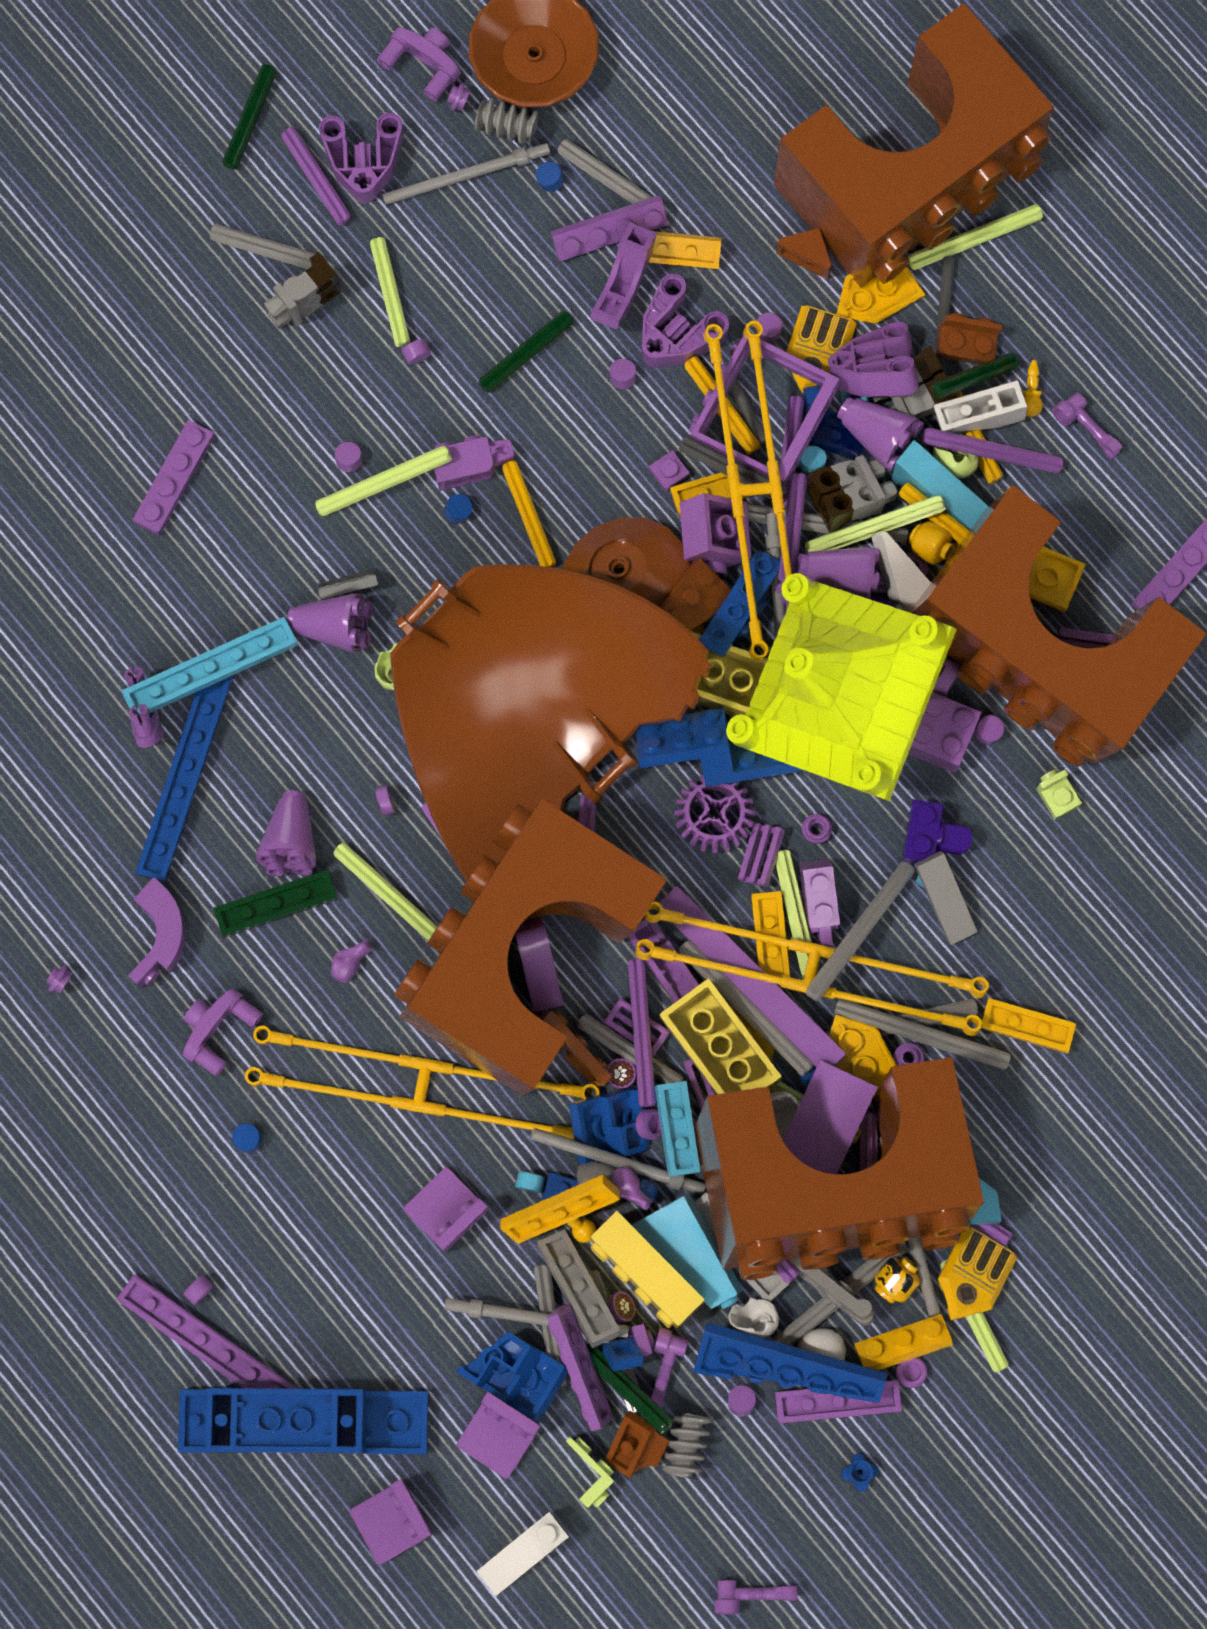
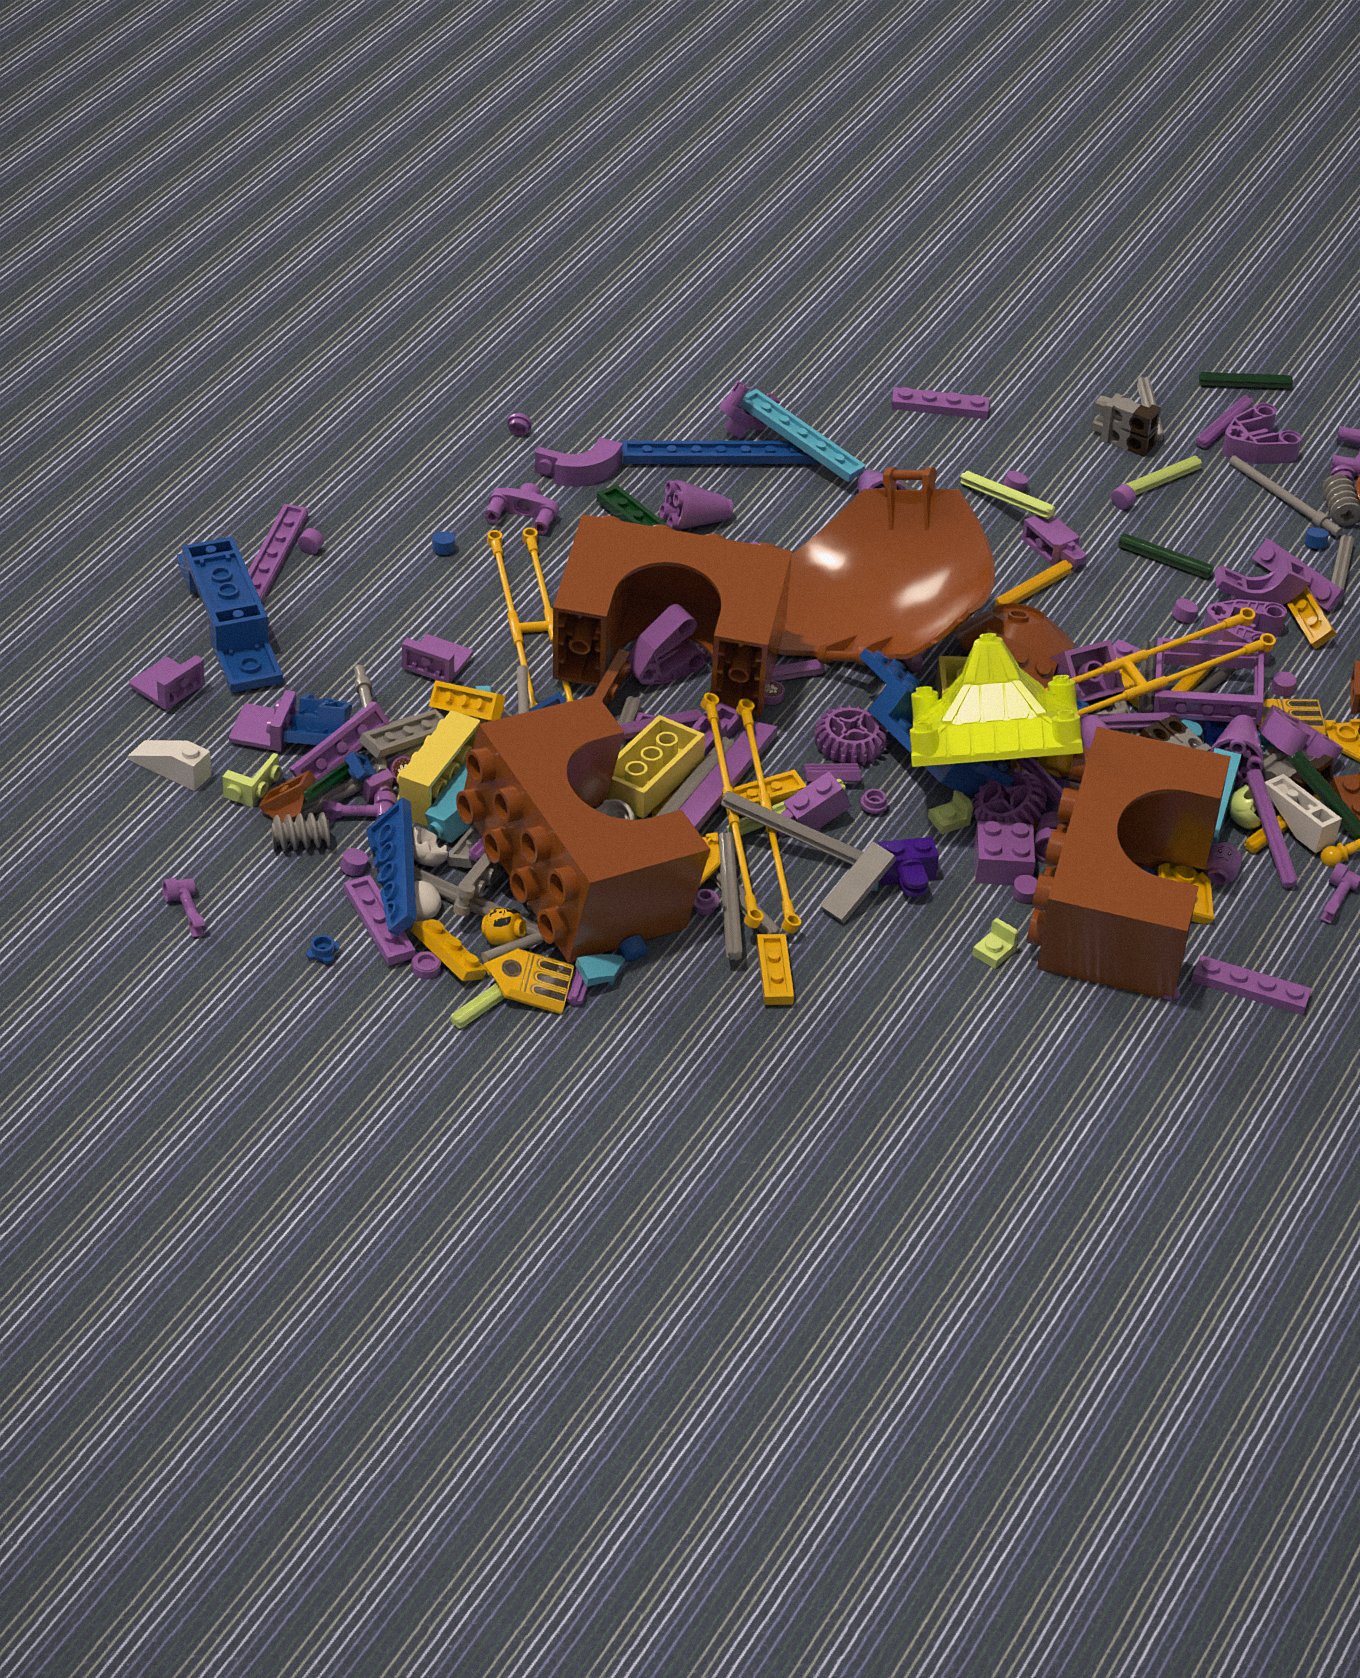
camera: 65 degrees right, 35 degrees down
blue piece [444,494,472,524] -> none

